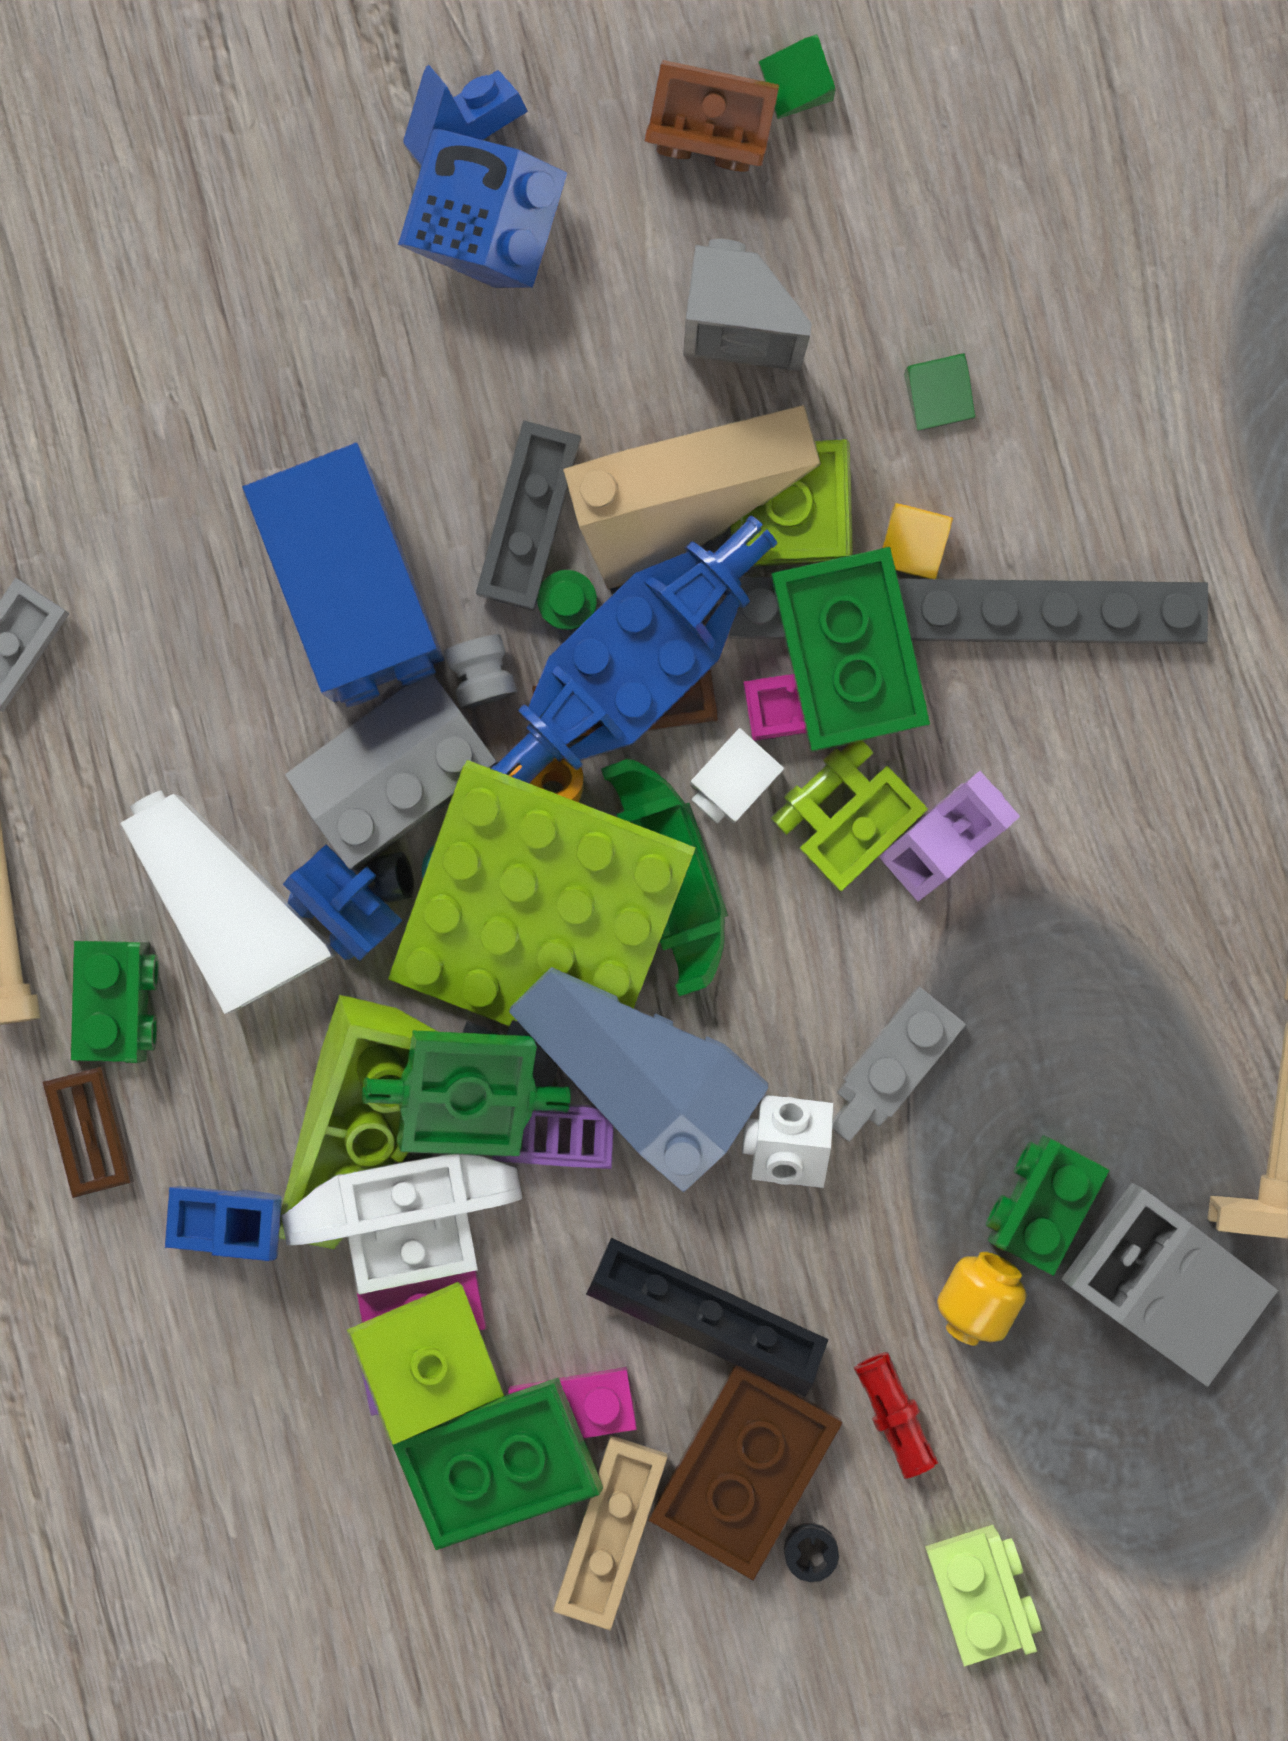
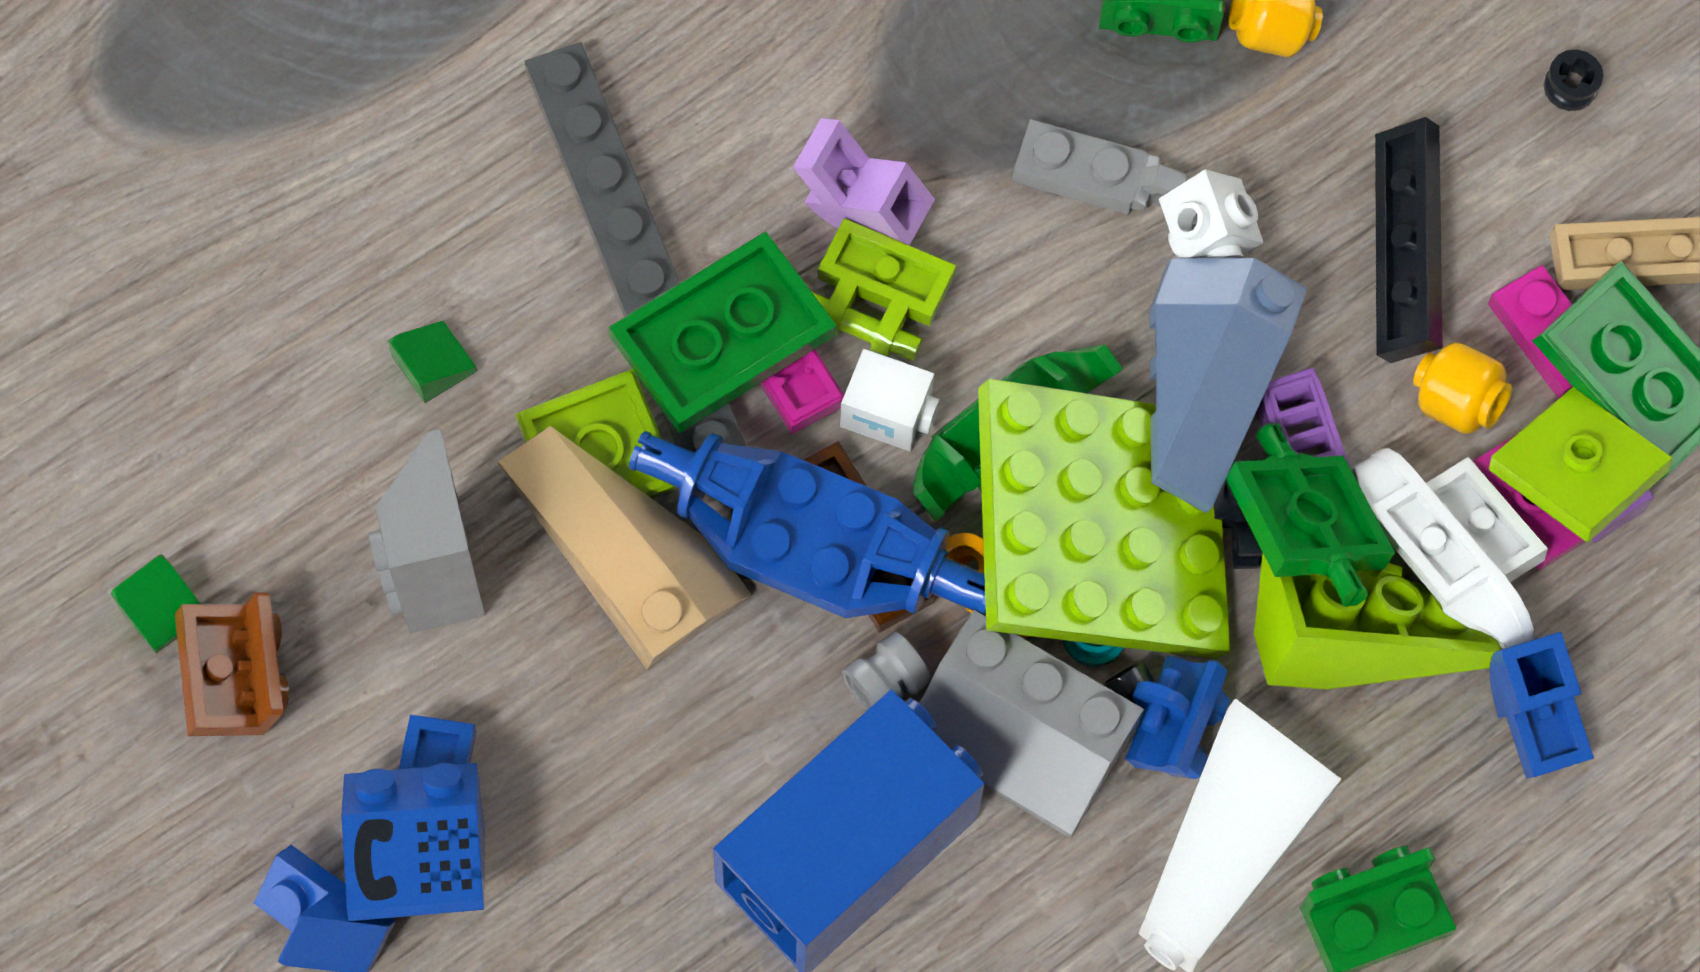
camera: 115 degrees left, 20 degrees down
reddish brown tile [43,1066,134,1198] -> none
dark grey plate [476,420,582,612] -> none
green plate [537,570,597,630] -> none
reddish brown plate [648,1364,843,1581] -> none
red pin [854,1352,939,1479] -> none
yellow slope [882,503,953,579] -> none
none -> blue plate [399,714,477,769]
none -> yellow head [1413,342,1512,434]

